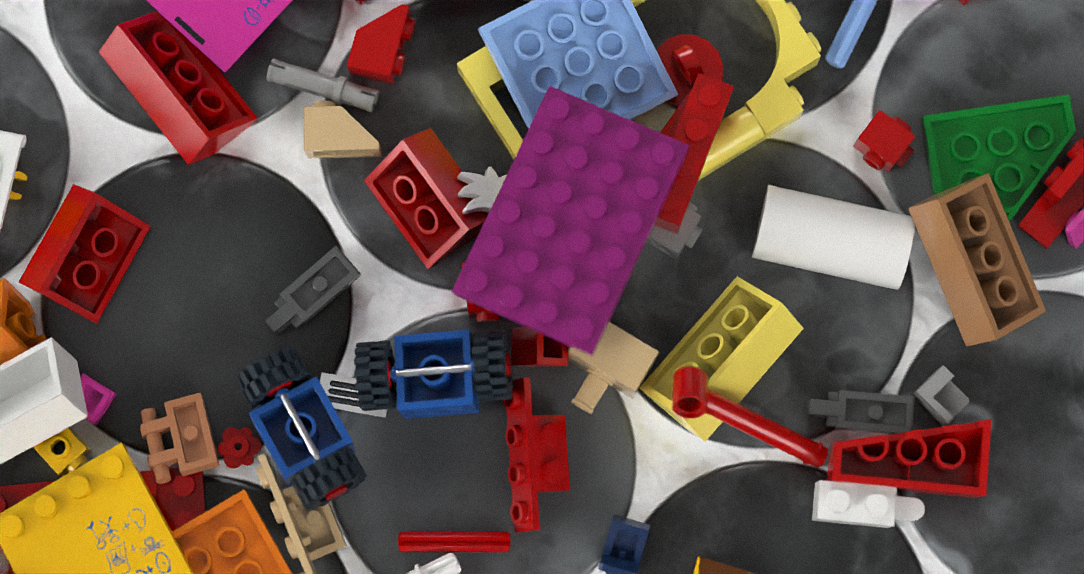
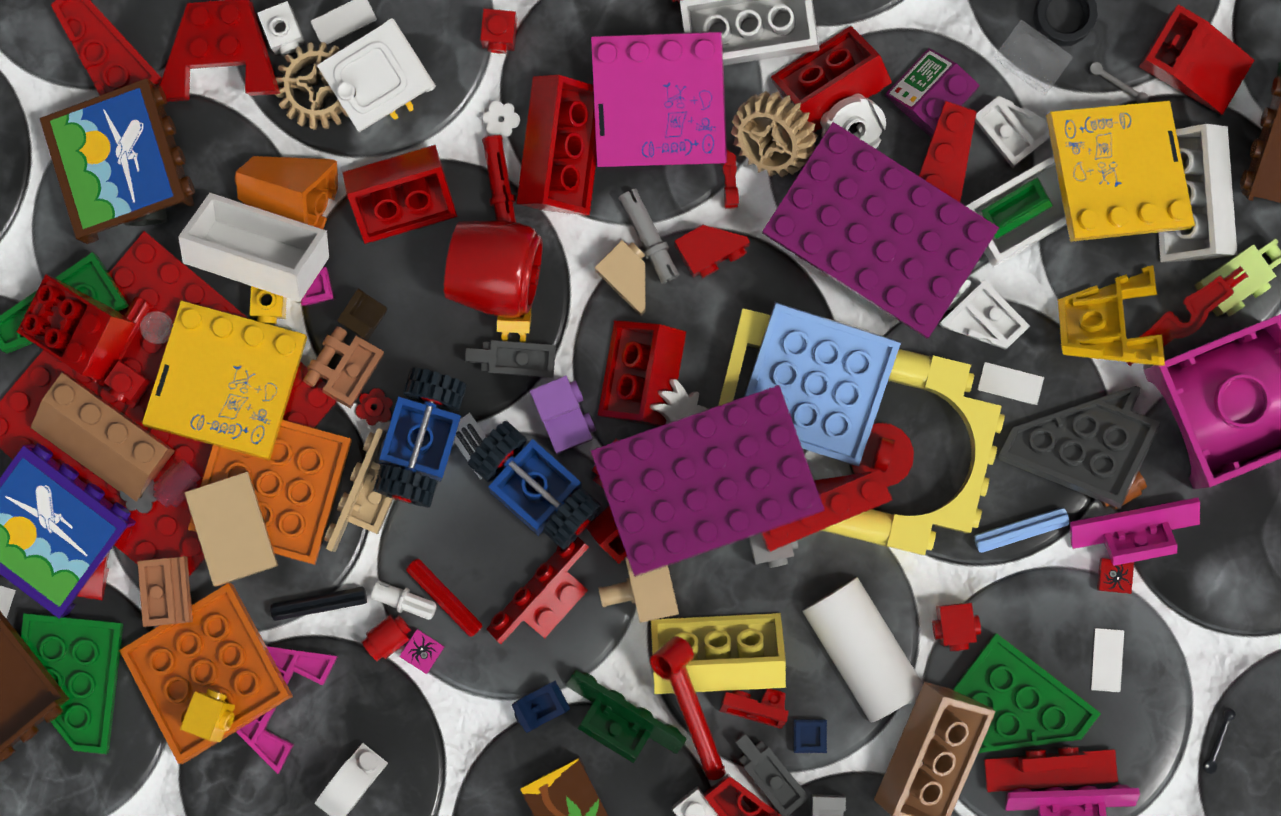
camera: 45 degrees right, 5 degrees up
none -> dark brown panel [337,288,387,341]
none -> red piece [444,221,543,319]
none -> red brick [480,9,518,54]
none -> red pin [482,135,516,223]
none -> white plant [483,101,520,137]
none -> yellow tile [497,308,532,343]
none -> medium lavender brick [530,376,596,455]
none -> dark green bracket [566,670,687,763]
none -> red hinge [719,689,789,729]
none -> dark blue tile [793,719,827,753]
none -> white sticker [1091,628,1124,692]

